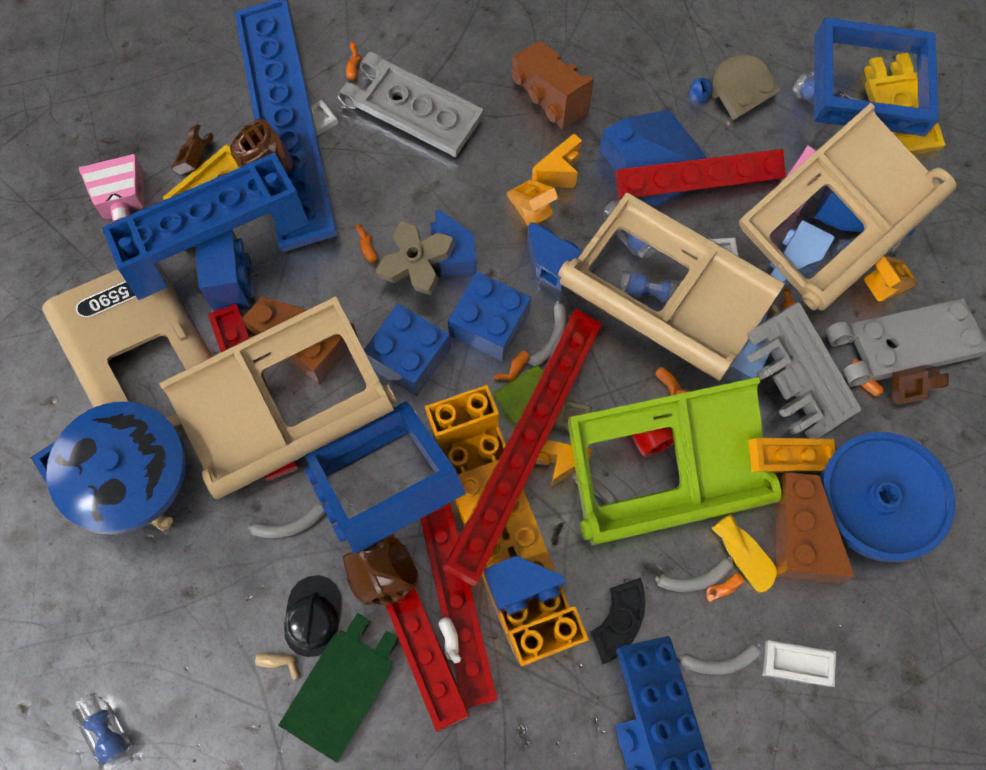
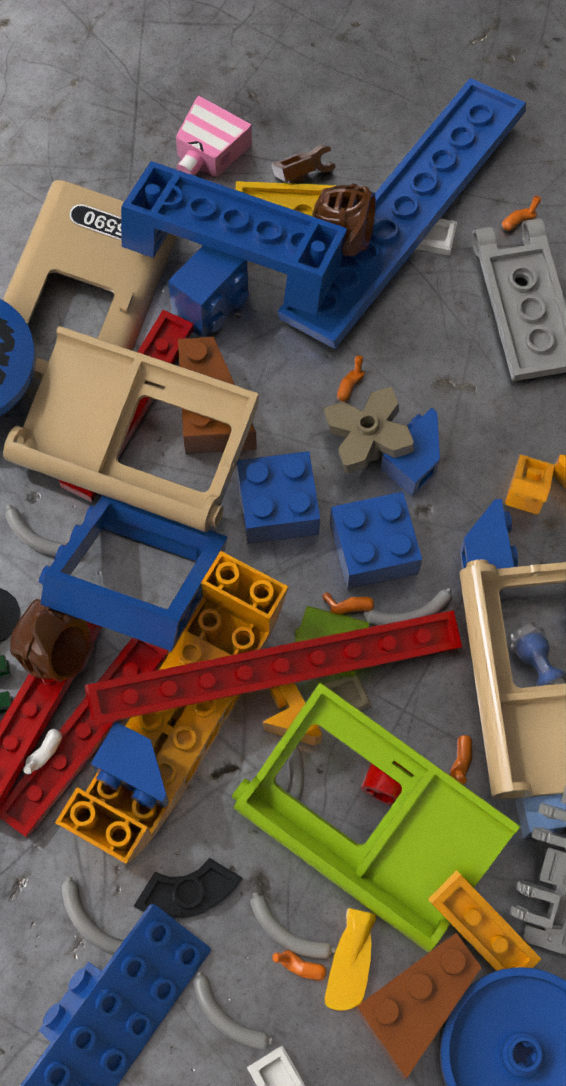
camera: 50 degrees right, 0 degrees up
none -> light grey piece [62,877,124,955]

